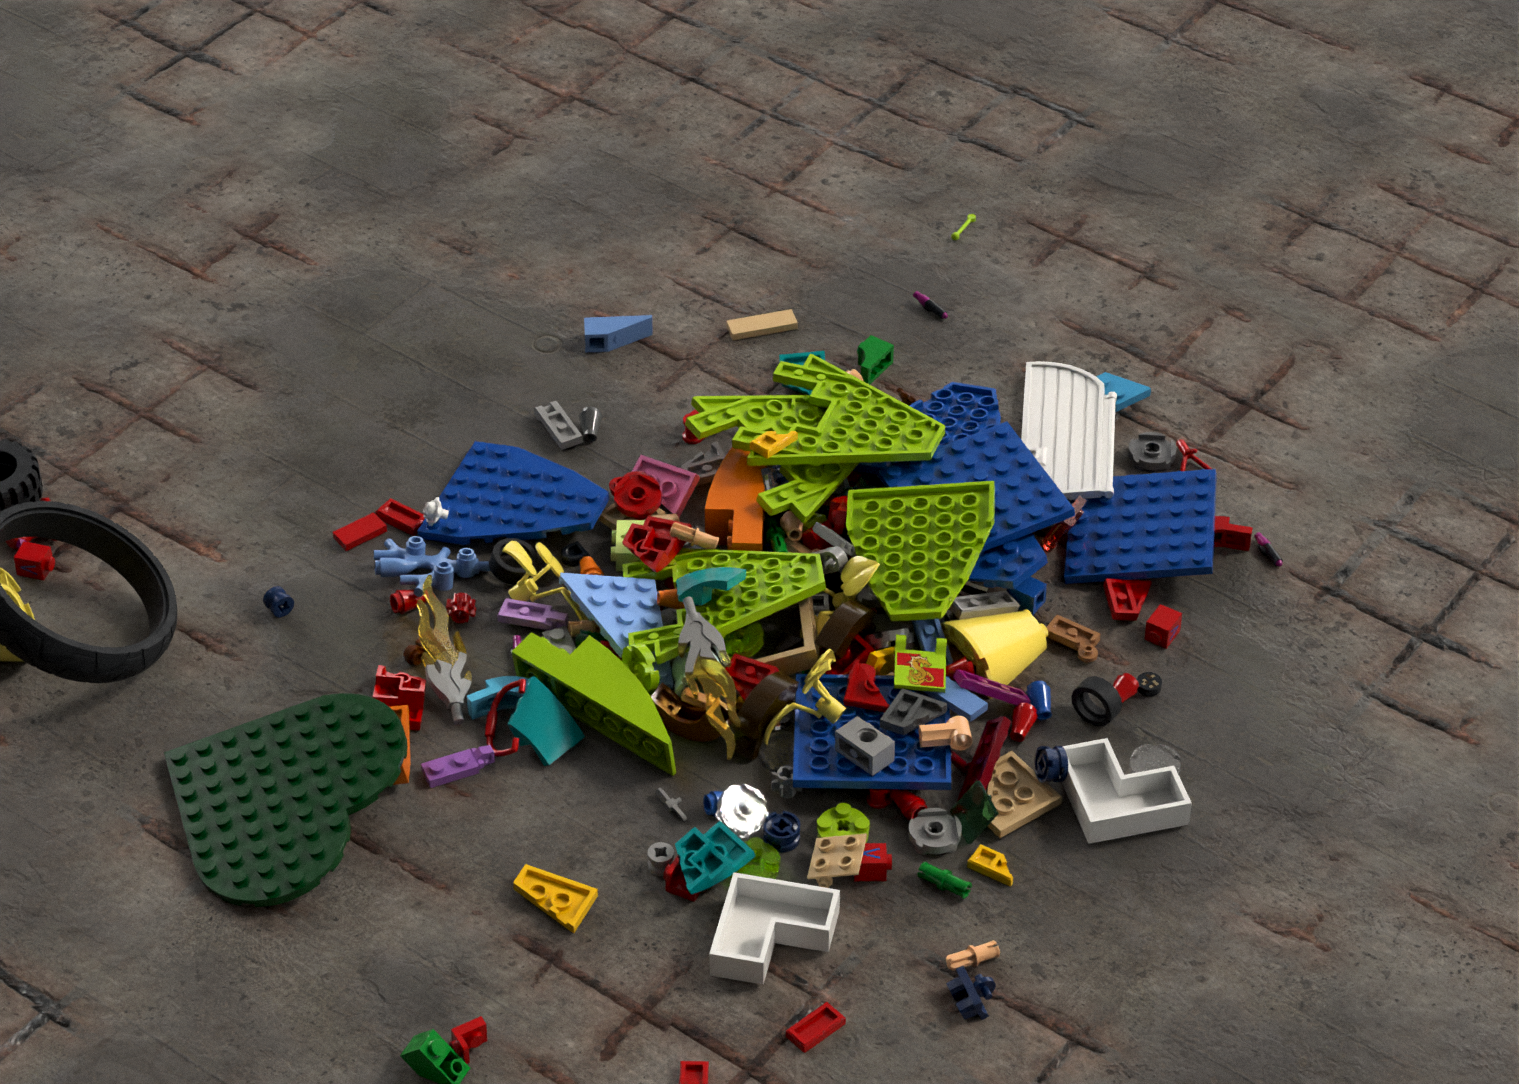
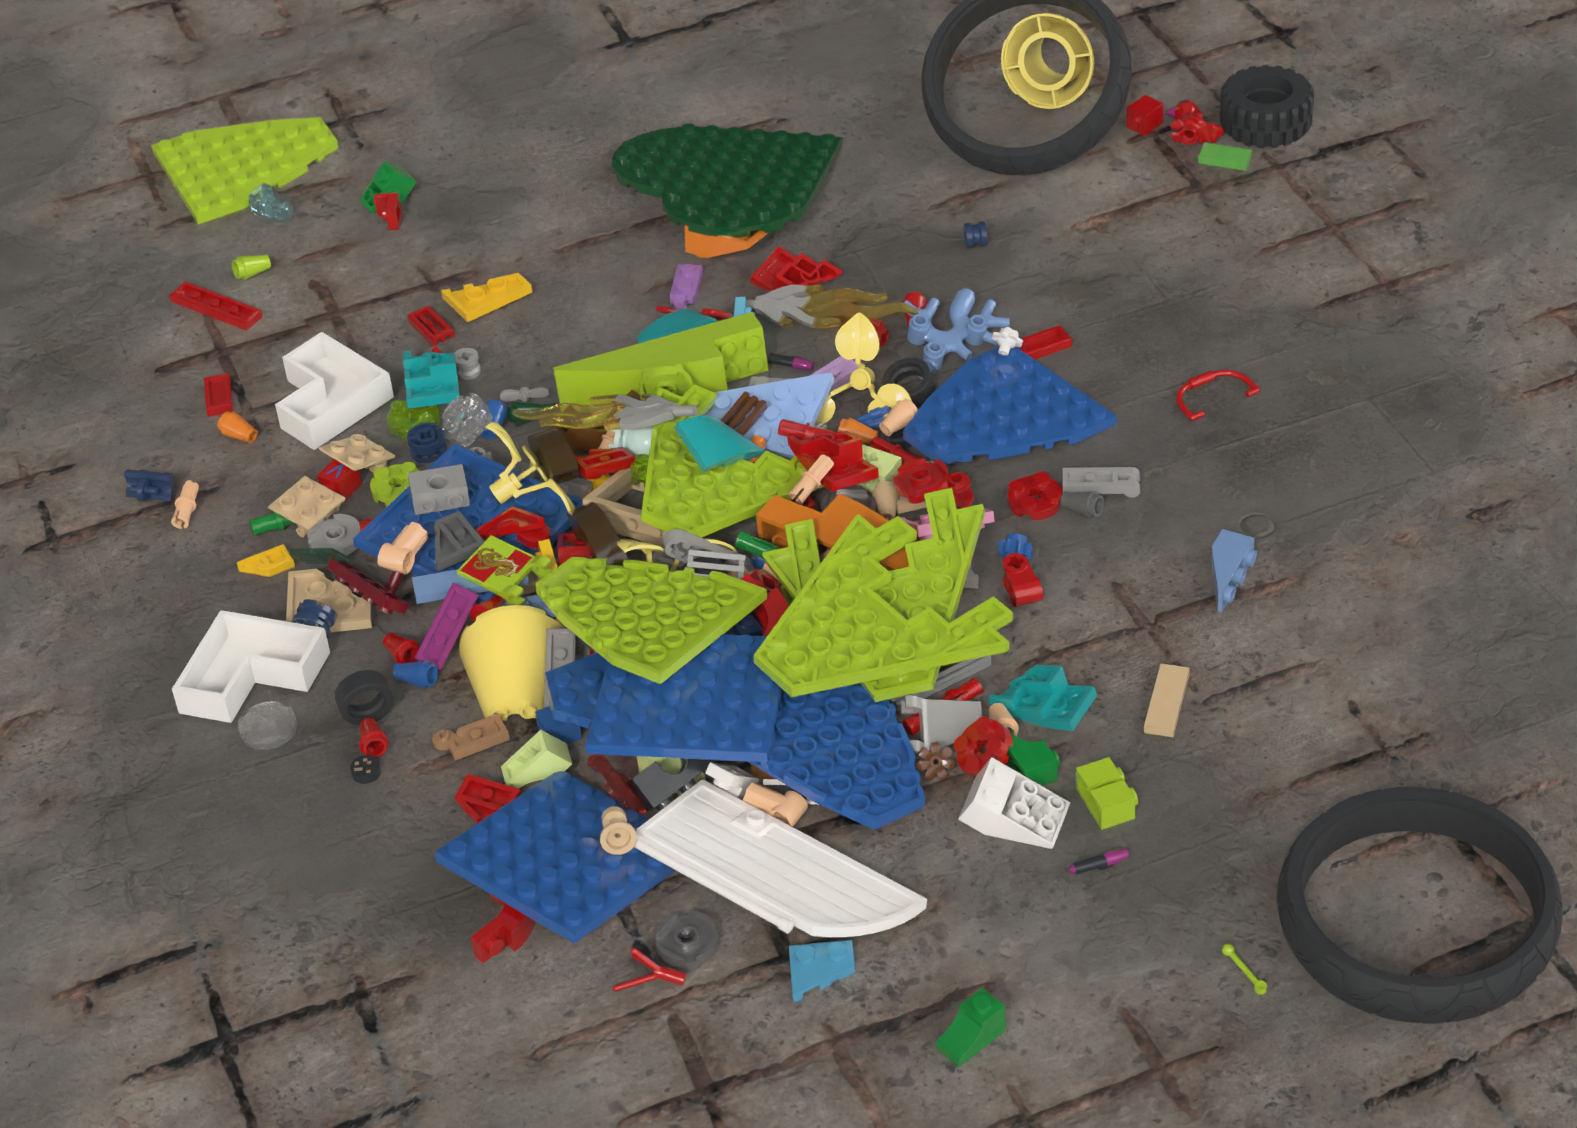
camera: 125 degrees right, 0 degrees up
red tile [333,512,387,551] -> none
yellow tile [750,431,798,459] -> none
red brick [1144,604,1182,649] -> none
black piece [1254,532,1283,567] -> none
none -> orange cone [217,411,258,444]
none -> tan hinge [268,476,346,537]
none -> red tile [407,305,455,347]
none -> yellowish green arch [501,730,572,789]
none -> dark green cone [507,401,557,427]
none -> tan piece [600,806,637,855]
none -> reddish brown tile [720,391,768,436]
none -> red axle [778,419,833,440]
none -> blue piece [855,405,891,428]
none -> red axle [869,437,920,465]
none -> light nougat cone [879,399,918,436]
none -> green arch [936,988,1006,1067]
none -> red plate [953,716,1012,777]
none -> white slope [958,757,1070,849]
none -> blue gear [997,533,1033,562]
none -> red plate [1007,472,1063,520]
none -> lime piece [1076,757,1138,830]
none -> red piece [1176,370,1260,421]
none -> bright green tile [1198,143,1252,171]
none -> black tyre [1277,787,1563,1024]

